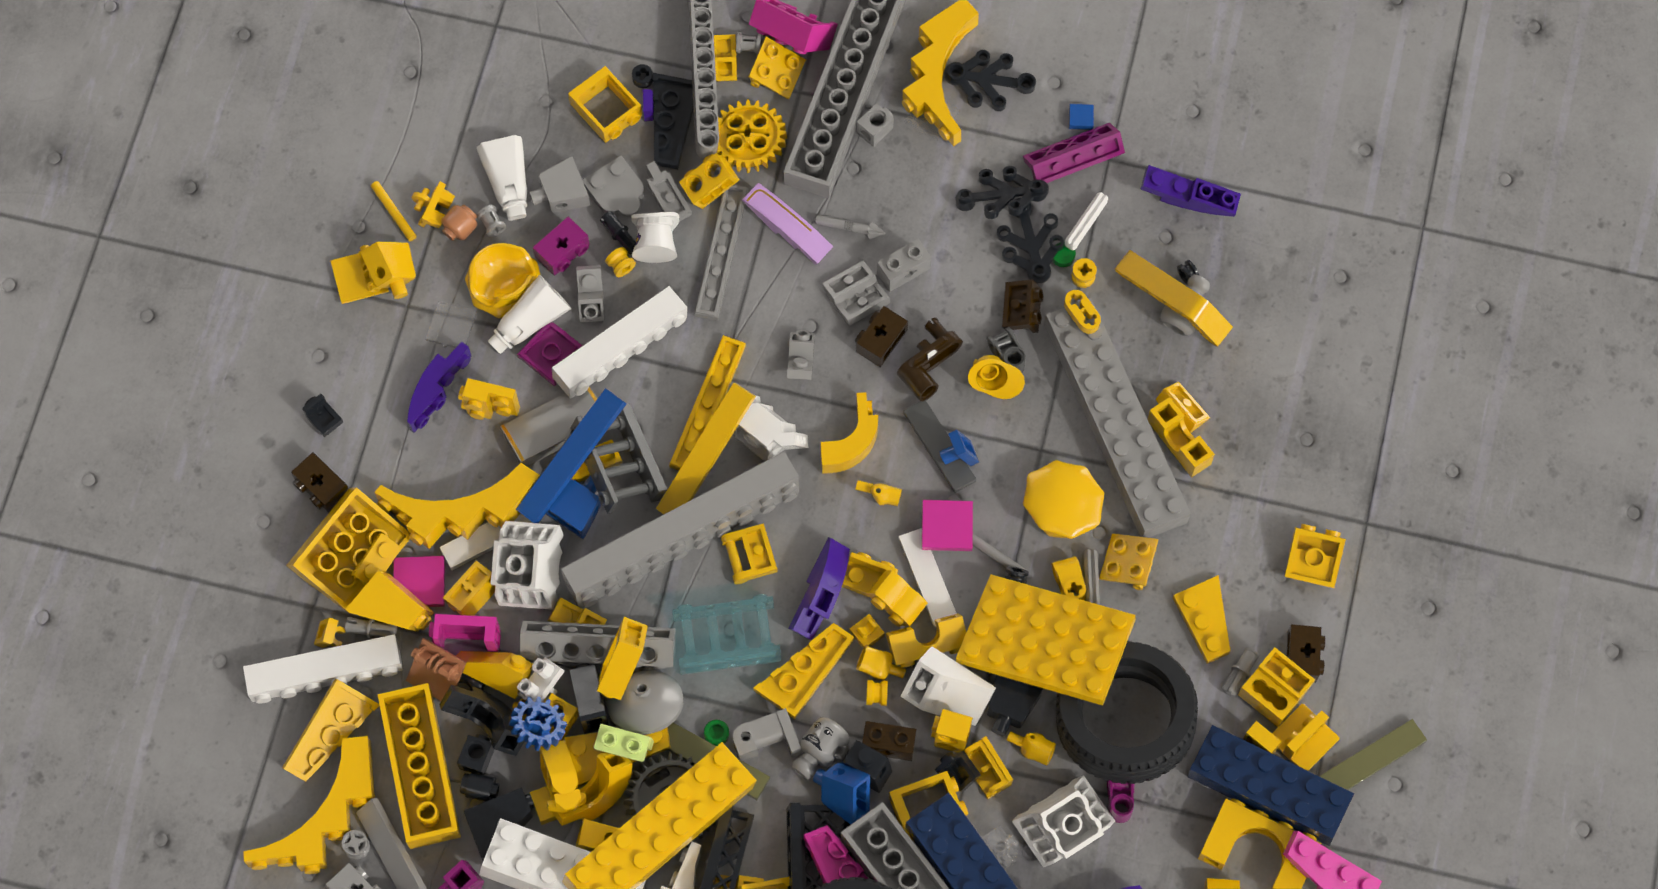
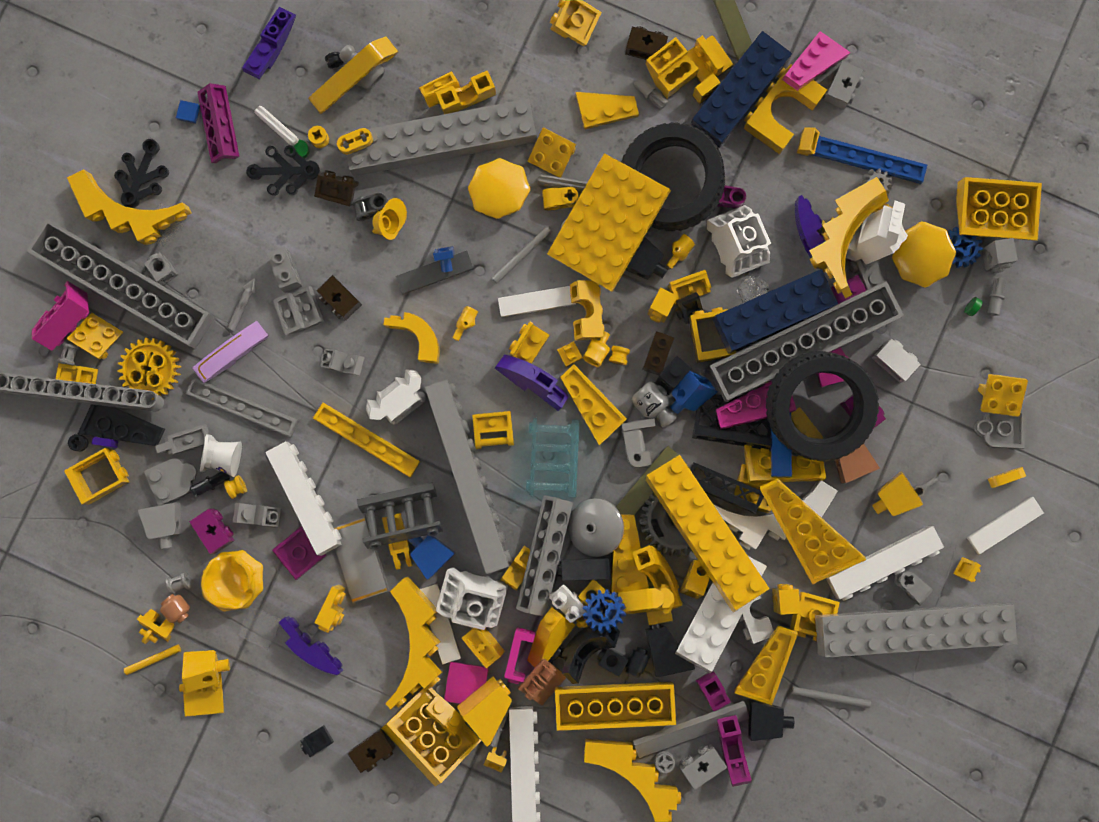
camera: 75 degrees left, 15 degrees up
yellow wing [282,679,380,782] -> none
white piece [476,135,527,221] -> none
white piece [488,275,572,354] -> none
blue tile [516,388,627,523] -> none
yellowish green bracket [594,724,654,762] -> none
yellow window [597,617,648,700] -> none
yellow tile [656,383,756,514] -> none
yellow brick [679,153,739,209] -> none
green tile [704,719,730,747] -> none
yellow brick [867,570,928,627] -> none
dark brown piece [897,318,963,402] -> none
white slope [901,646,996,726] -> none
dark pink tile [922,500,973,551] -> none
black plant [955,166,1049,219] -> none
black bush [1005,567,1029,584] -> none

